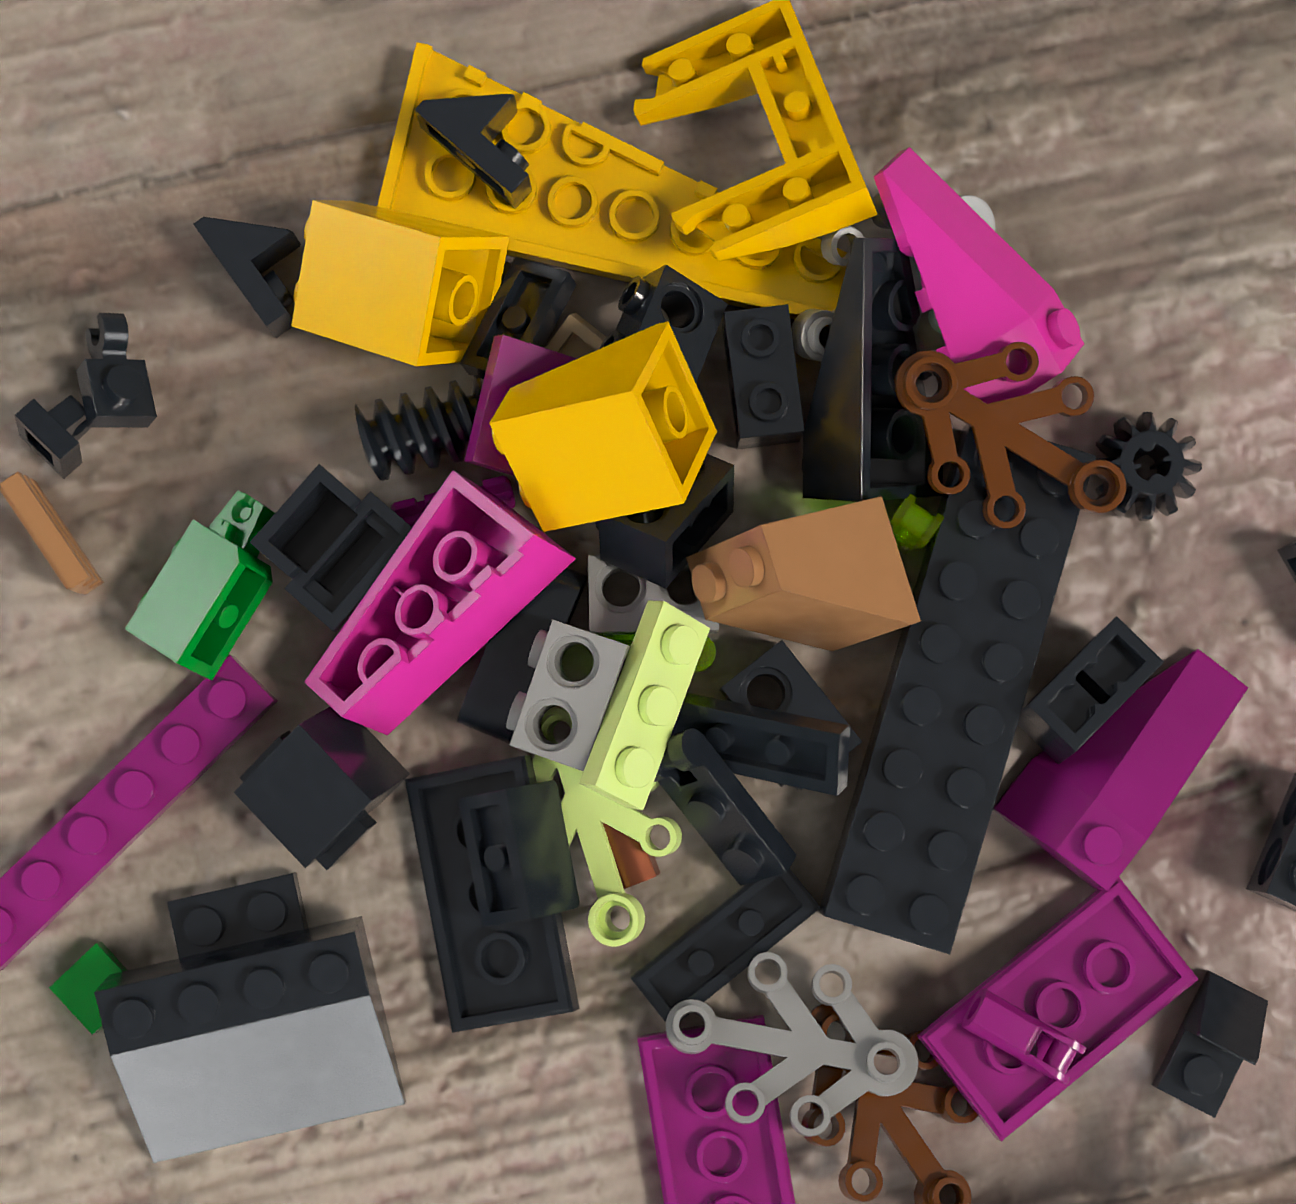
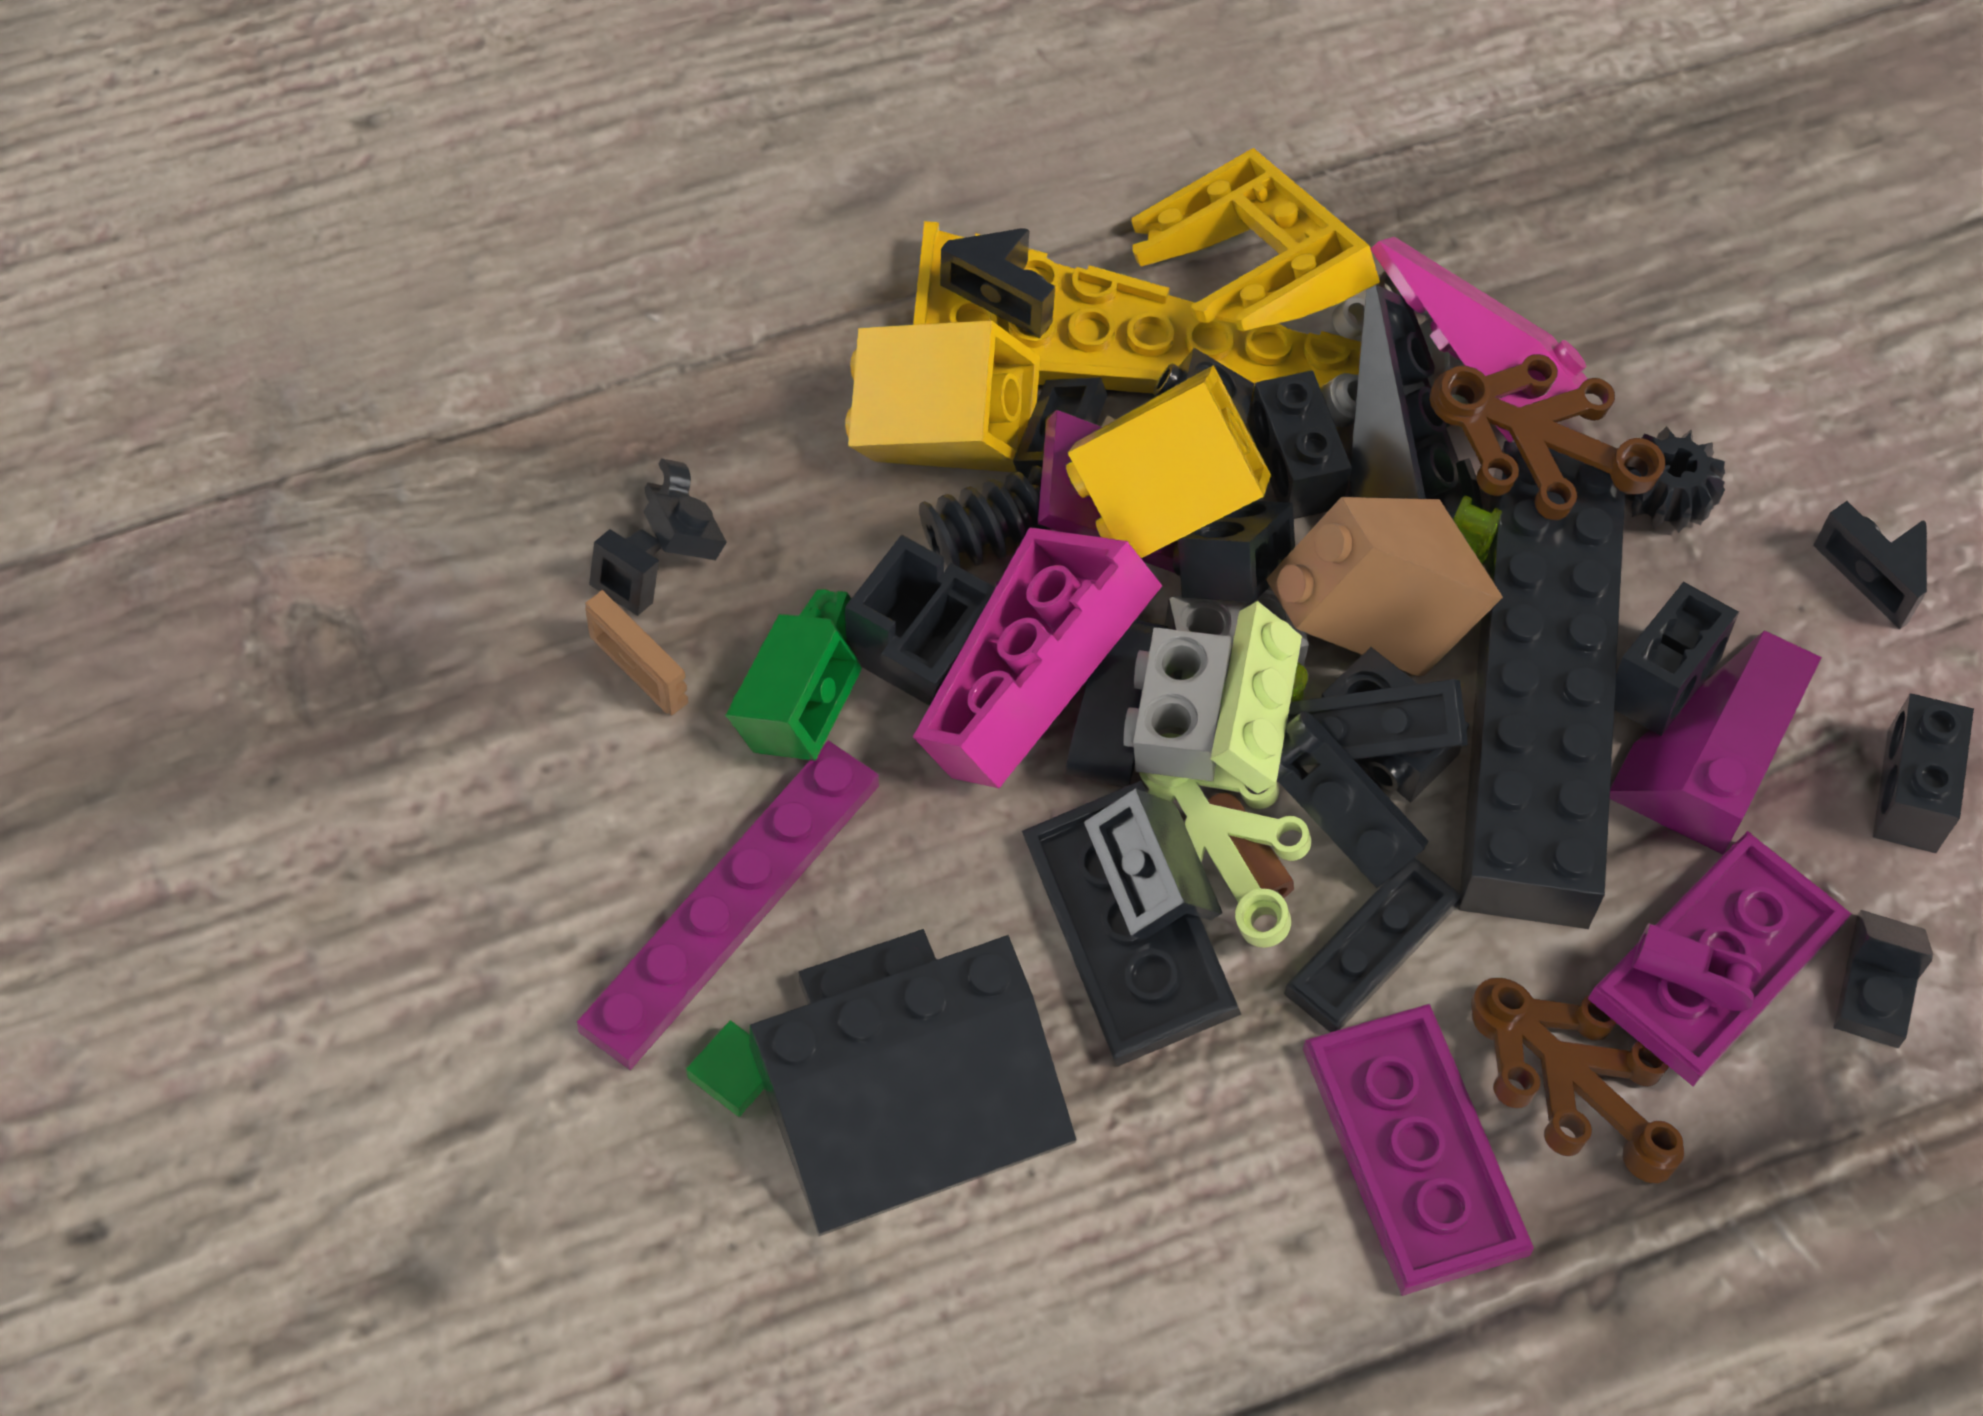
camera: 10 degrees left, 25 degrees down
black slope [193,216,301,338] -> none
black plate [234,707,410,870] -> none
light grey plant [665,952,918,1137] -> none

